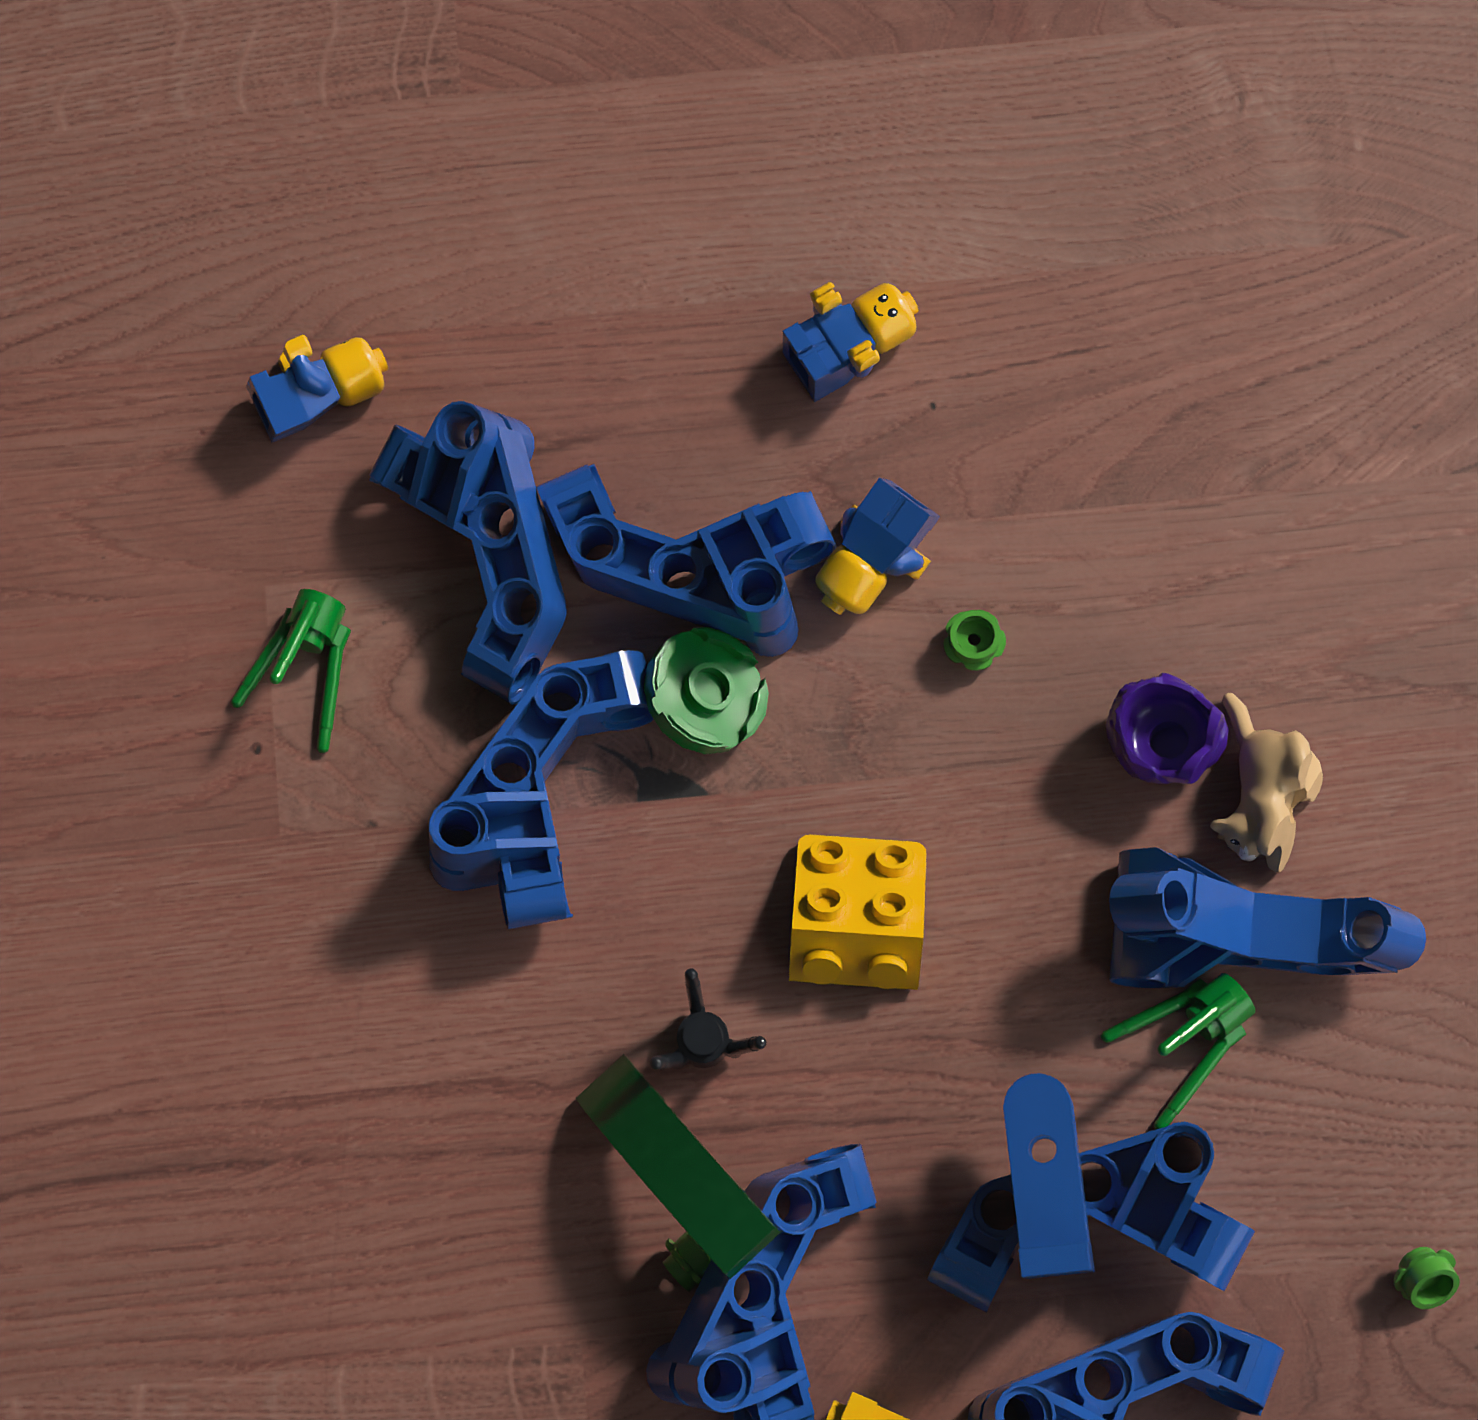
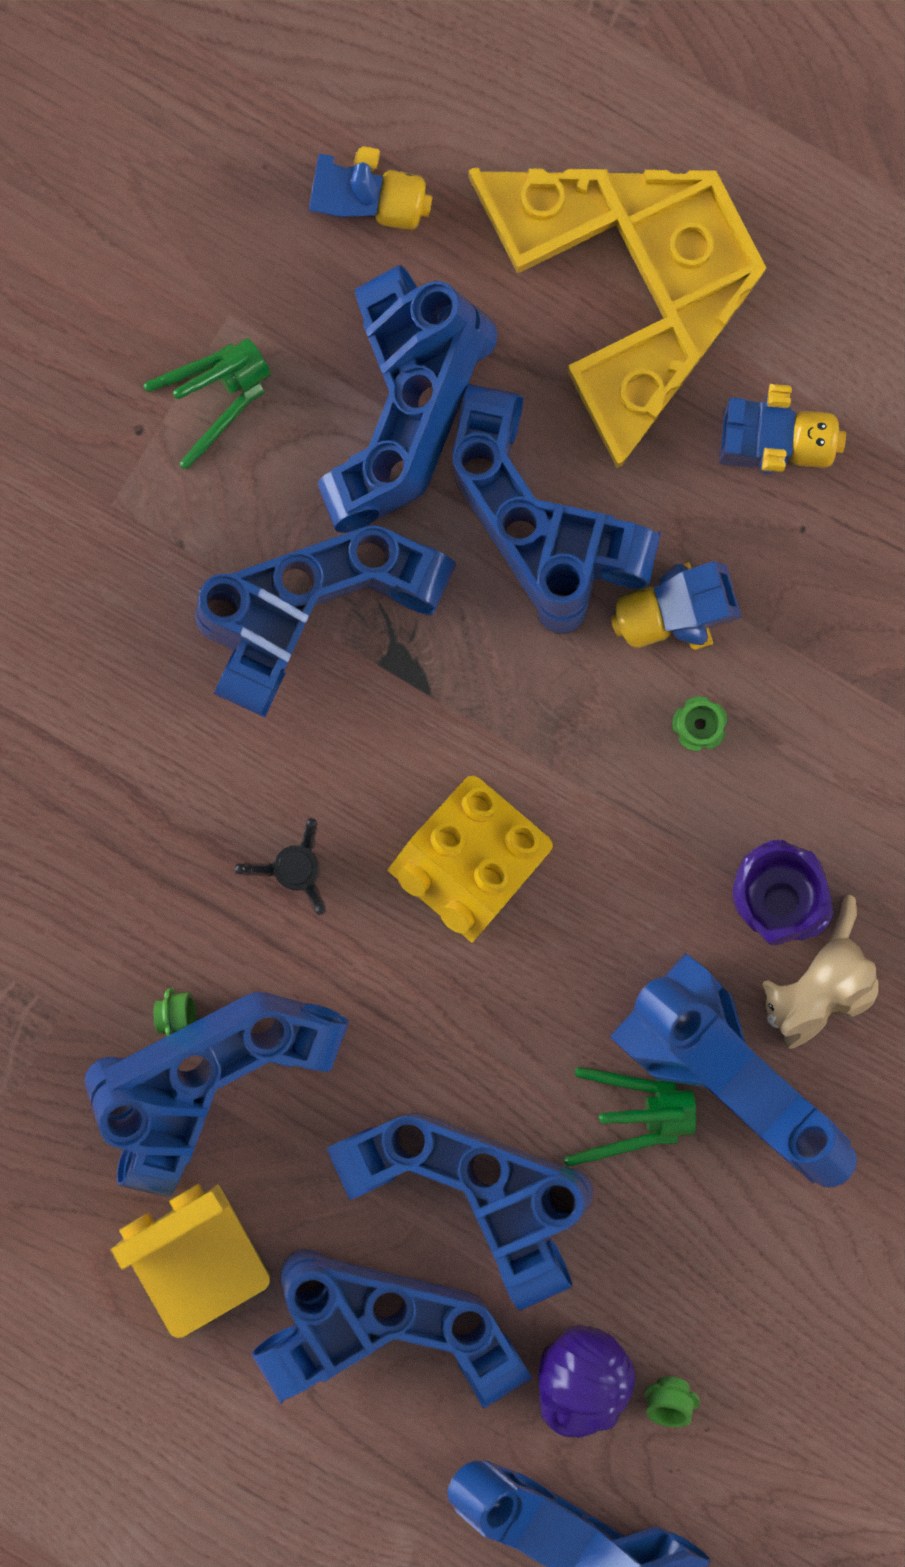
camera: 35 degrees right, 10 degrees up
dark green slope [576,1054,781,1279] -> none
green tile [643,627,769,754] -> none
blue piece [1003,1073,1095,1279] -> none
none -> yellow wing [469,168,766,468]
none -> dark purple hair [538,1325,635,1438]

